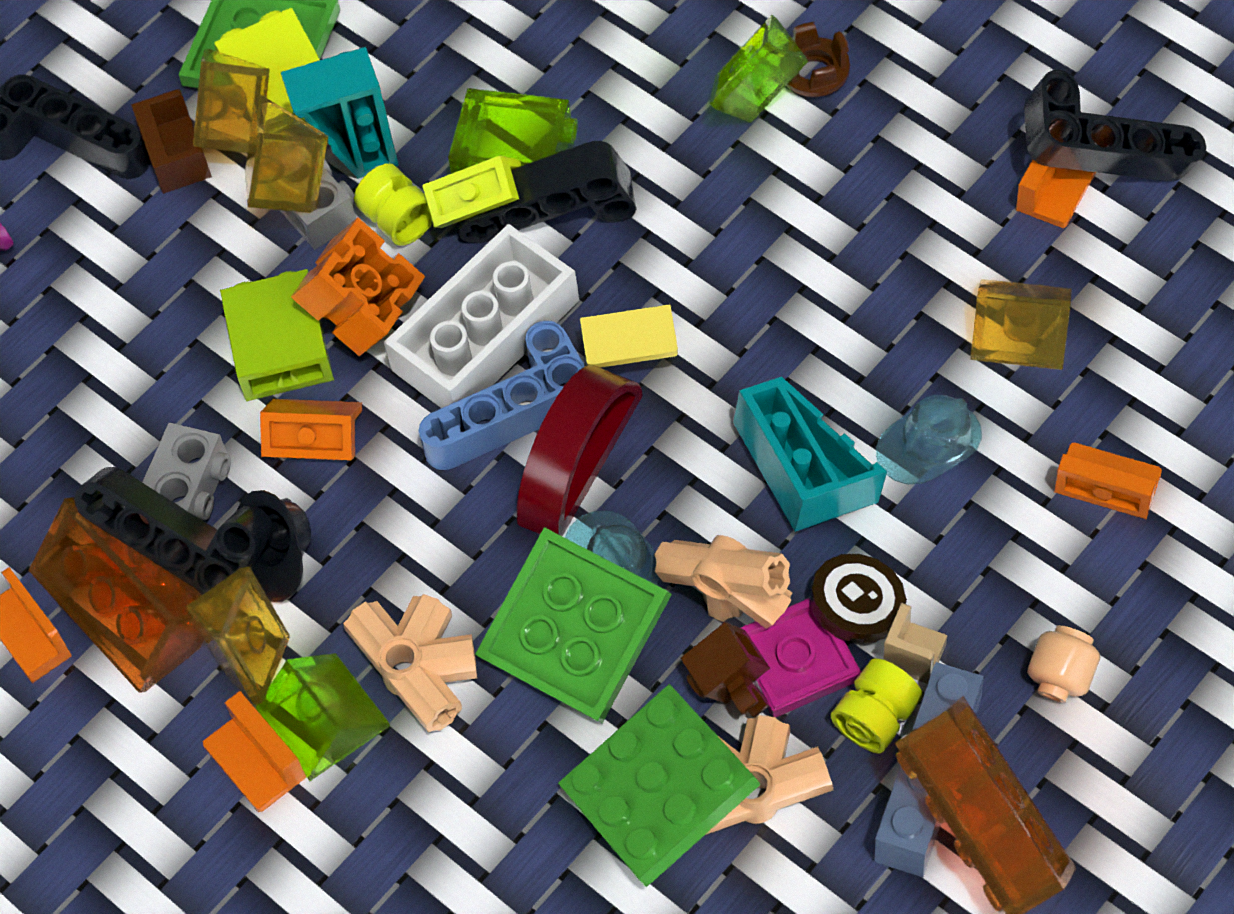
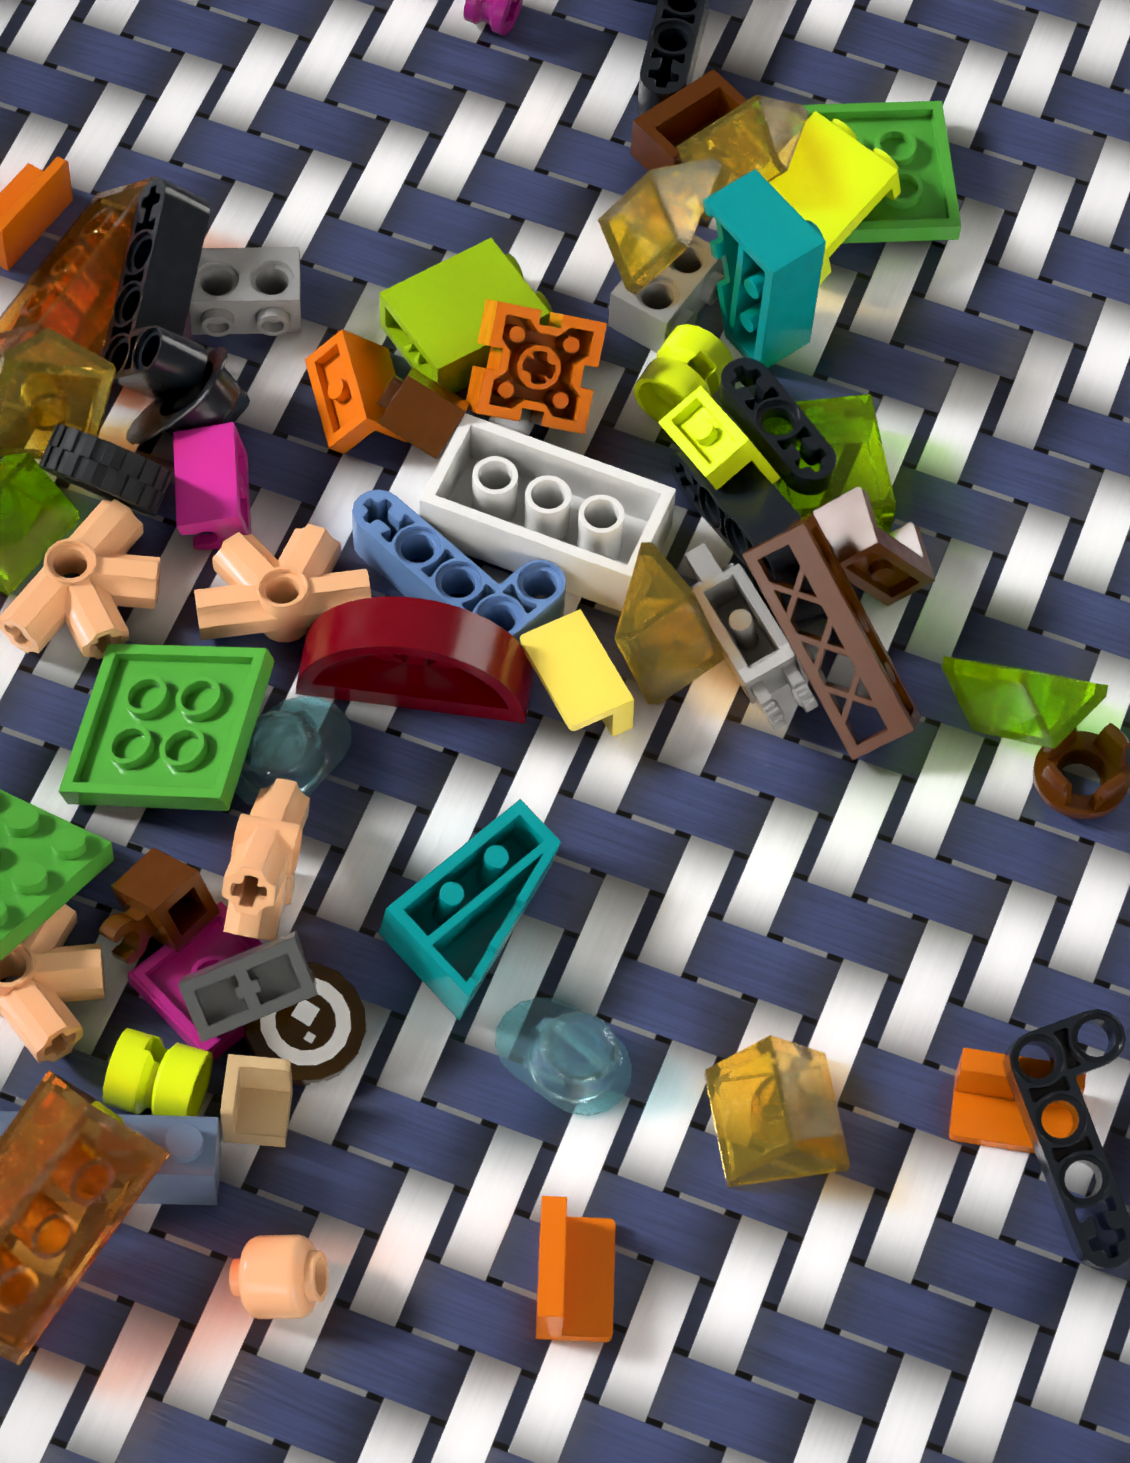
camera: 60 degrees right, 0 degrees up
none -> black tyre [39,424,173,516]
none -> dark pink hinge [173,422,251,550]
none -> dark grey hinge [178,931,318,1042]
none -> light nougat piece [194,523,371,642]
none -> reddish brown brick [377,367,469,459]
none -> clear yellow slope [614,542,726,705]
none -> light grey hinge [685,543,818,731]
none -> black beam [719,358,837,495]
none -> reddish brown fence [742,512,921,760]
none -> reddish brown panel [813,487,935,606]

